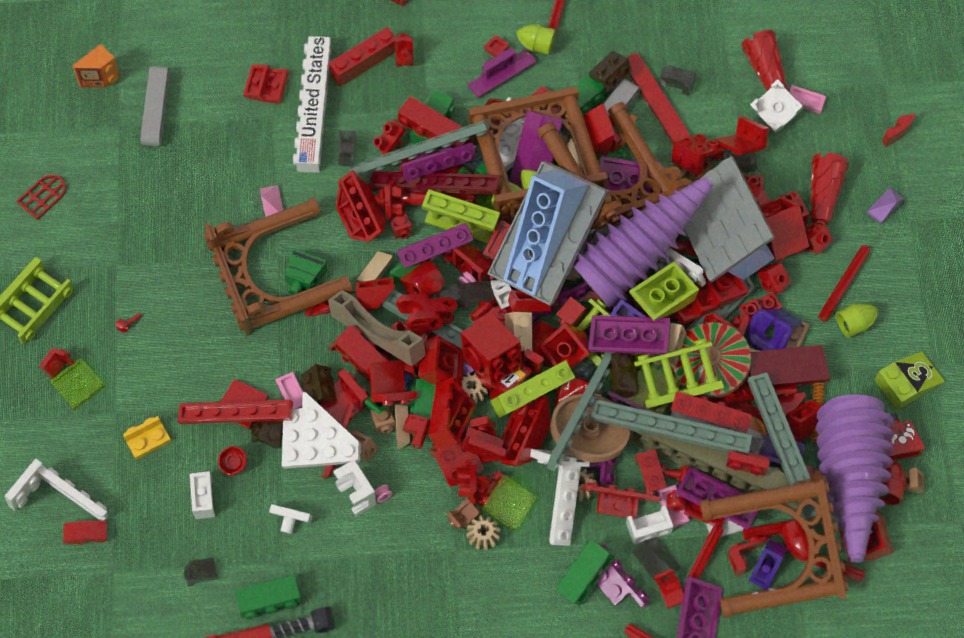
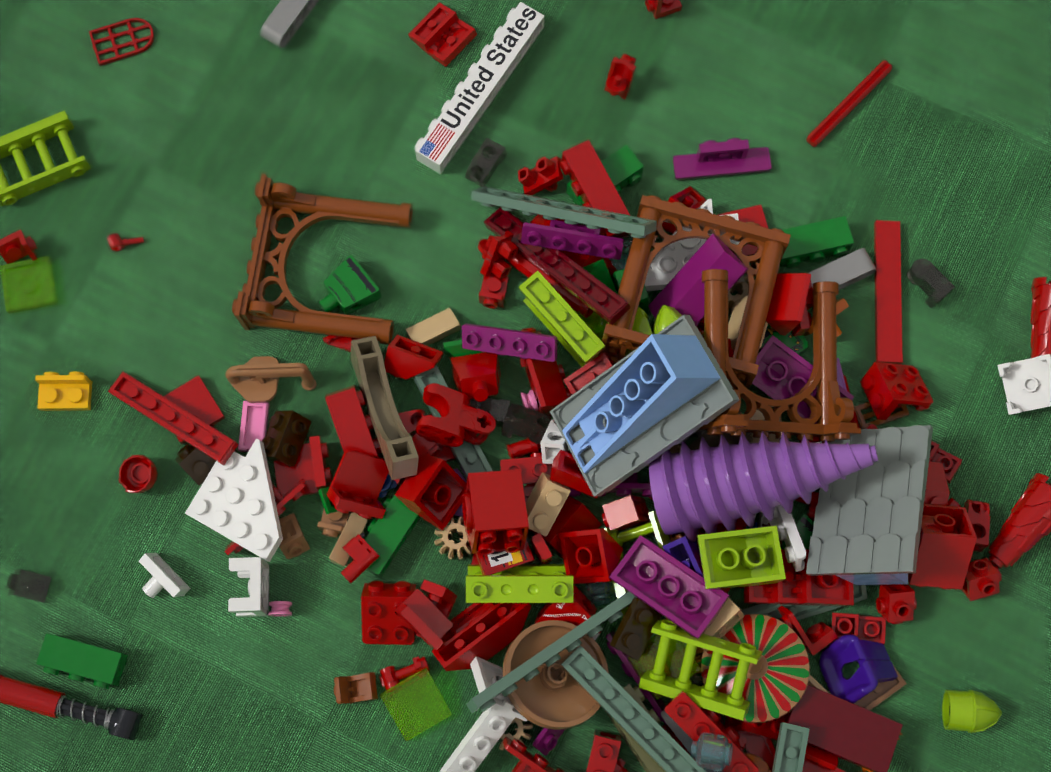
camera: 30 degrees right, 10 degrees up
white panel [190,471,215,519] -> none
bright pink slope [260,185,283,217] -> none
red brick [328,26,397,87] -> none
red wedge [336,170,386,242] -> none
red wedge [428,377,476,450] -> none
red hips [458,464,490,503] -> none
tan gear [466,516,501,551] -> none
red plate [484,35,509,58] -> none
lime helmet [516,24,556,55] -> none
dark brown bracket [589,51,632,93] -> none
red bracket [715,116,769,155] -> none
clear smoke leg [722,151,758,173] -> none
red axle [818,245,870,322] -> none
none -> medium nougat piece [225,356,316,403]
none -> clear light blue head [691,733,733,772]

